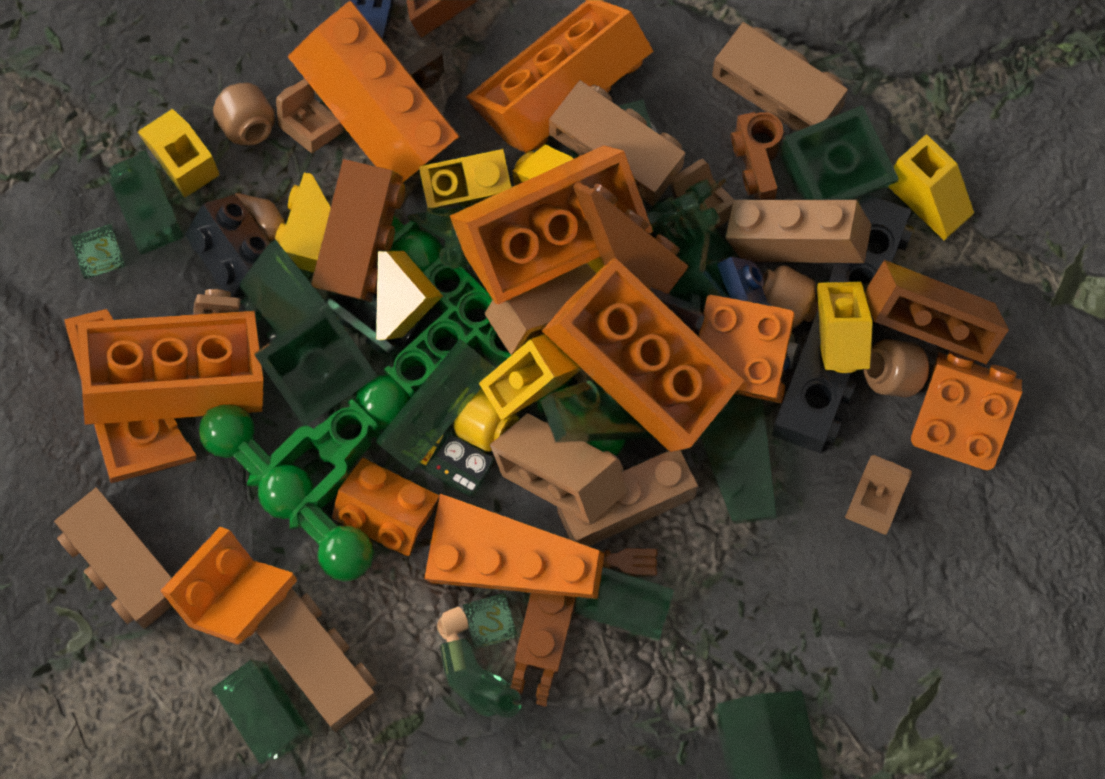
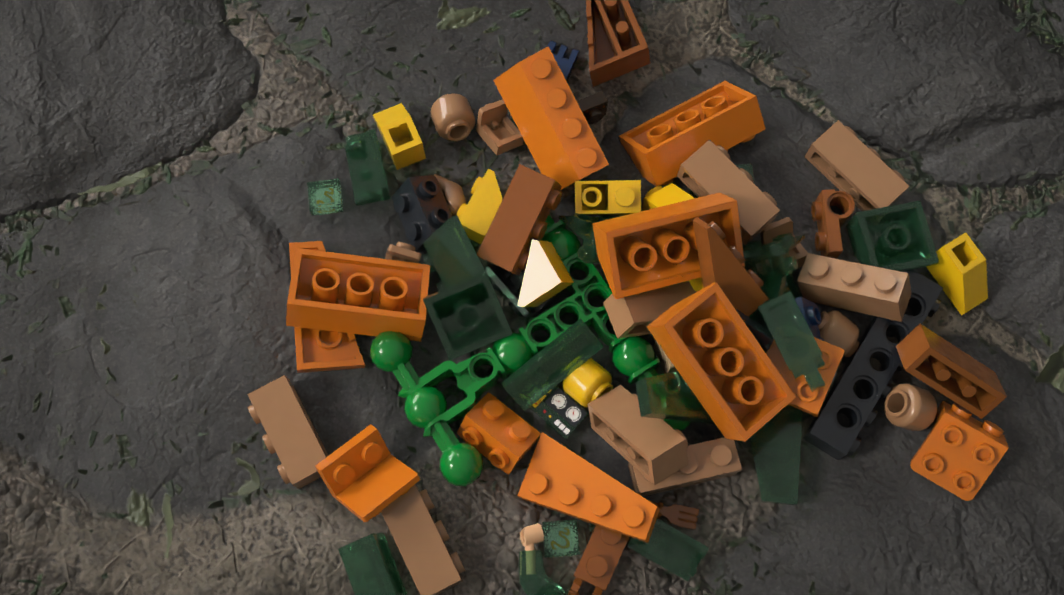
camera: 10 degrees right, 0 degrees up
yellow slope [479,334,582,420] -> none
yellow slope [817,282,872,373] -> none
medium nougat bracket [845,455,912,535] -> none
none -> clear green hinge [758,291,825,392]

